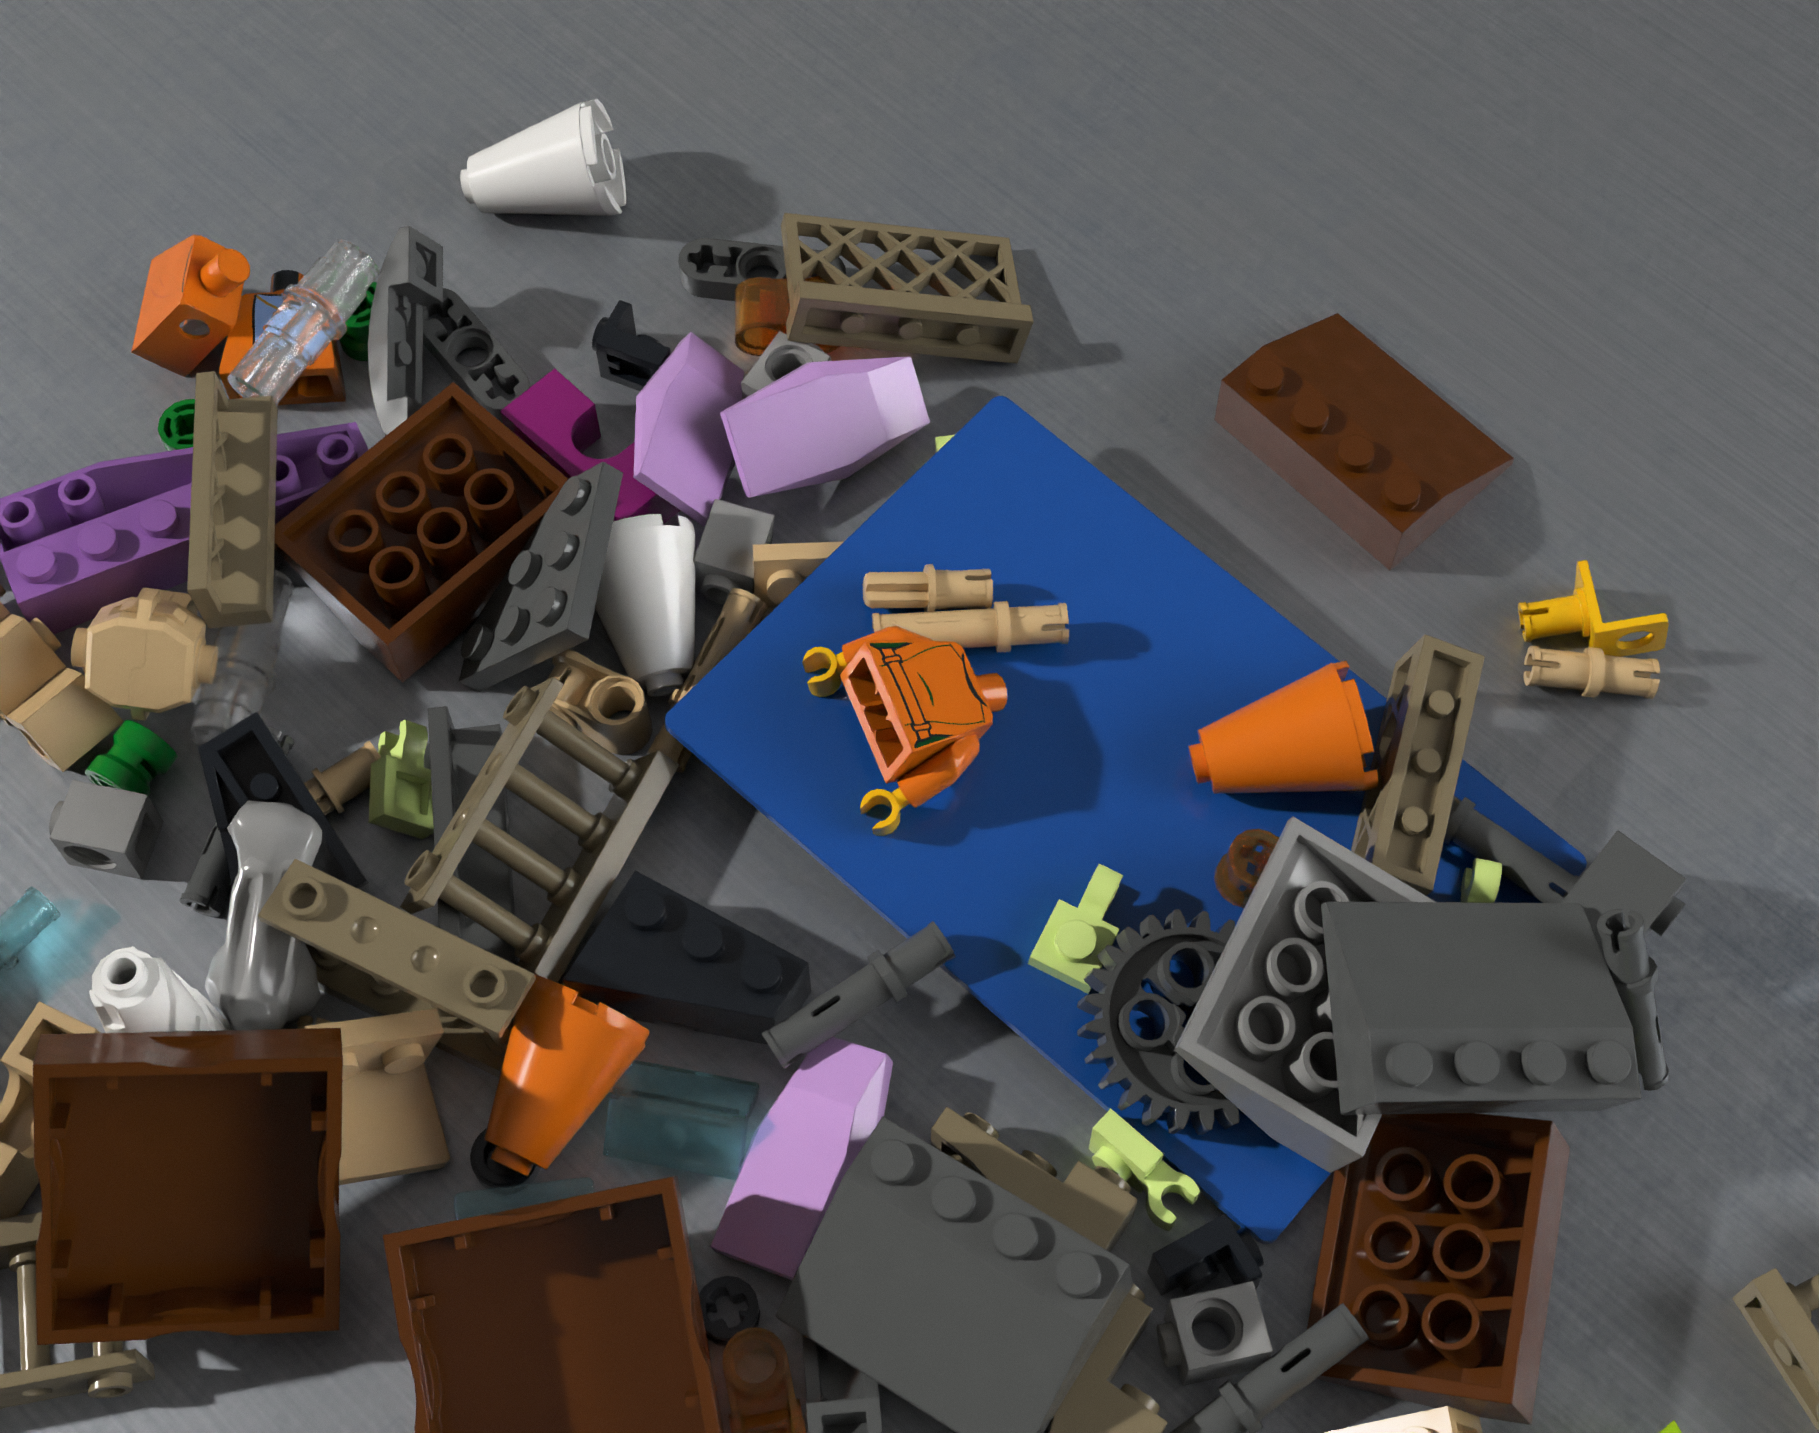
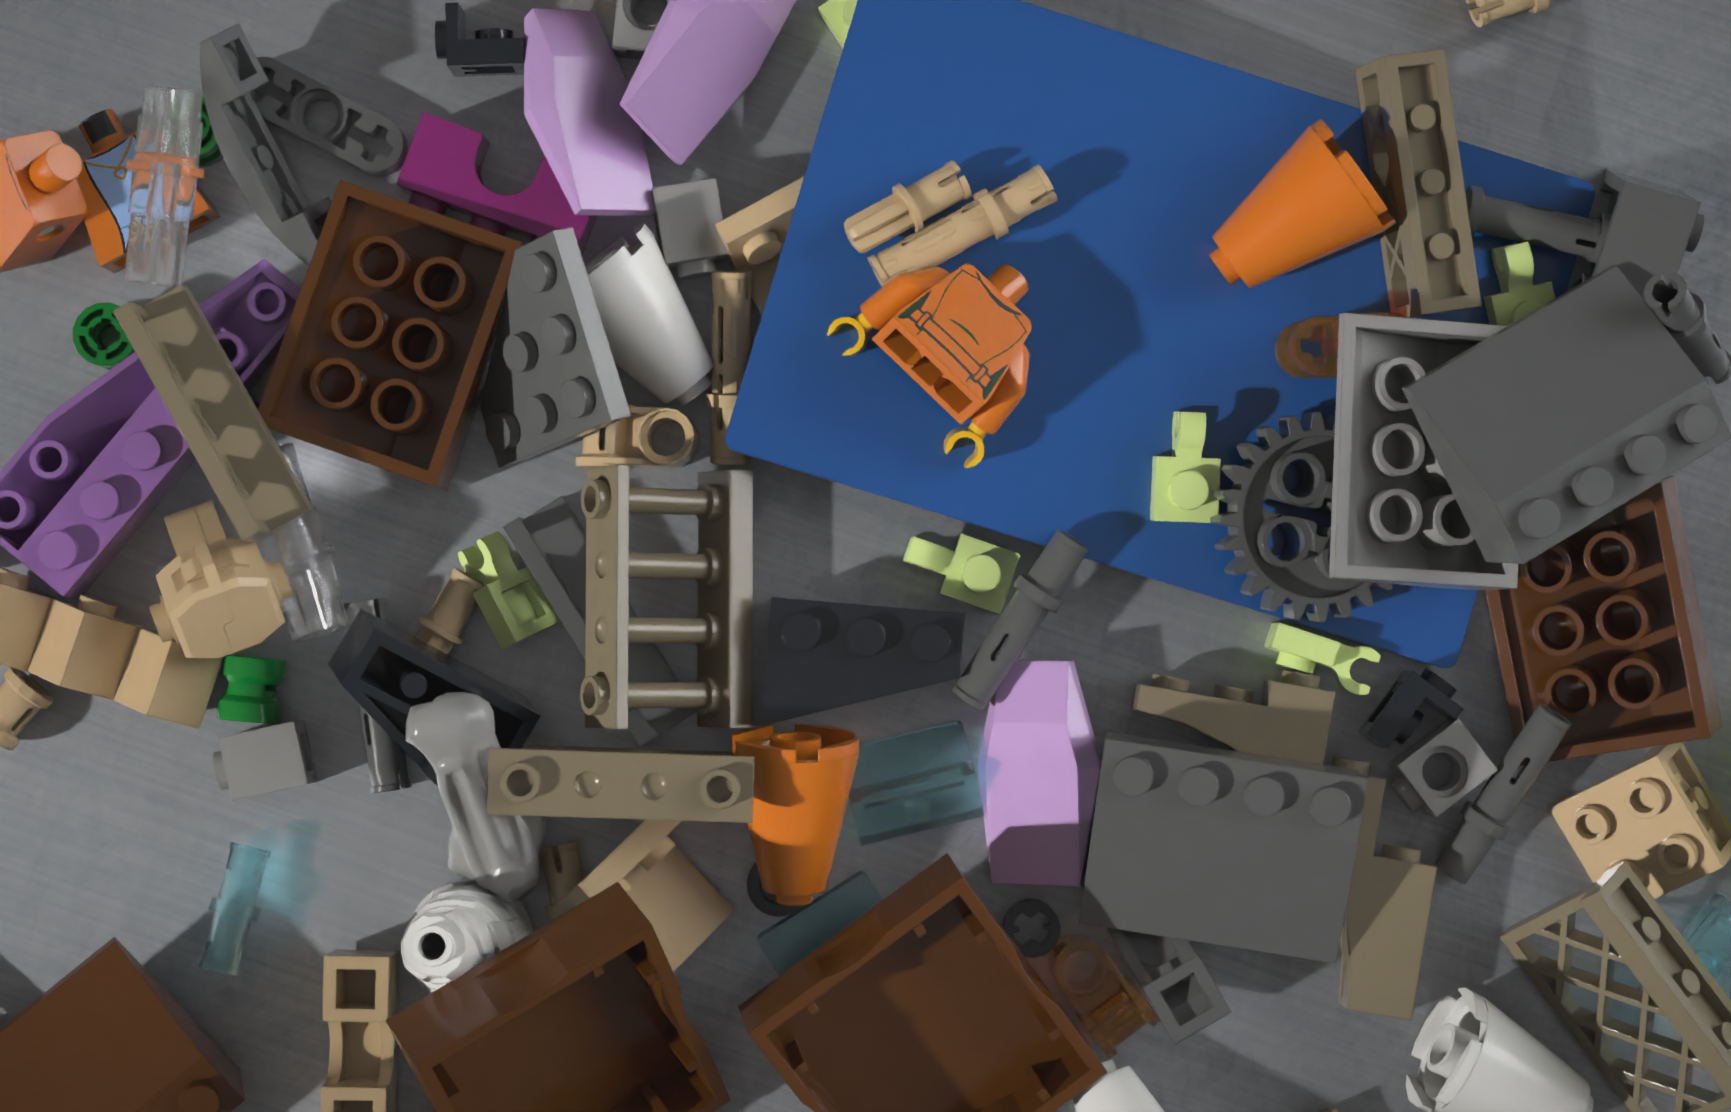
camera: 30 degrees left, 25 degrees up
none -> yellowish green plate [903,533,1021,614]

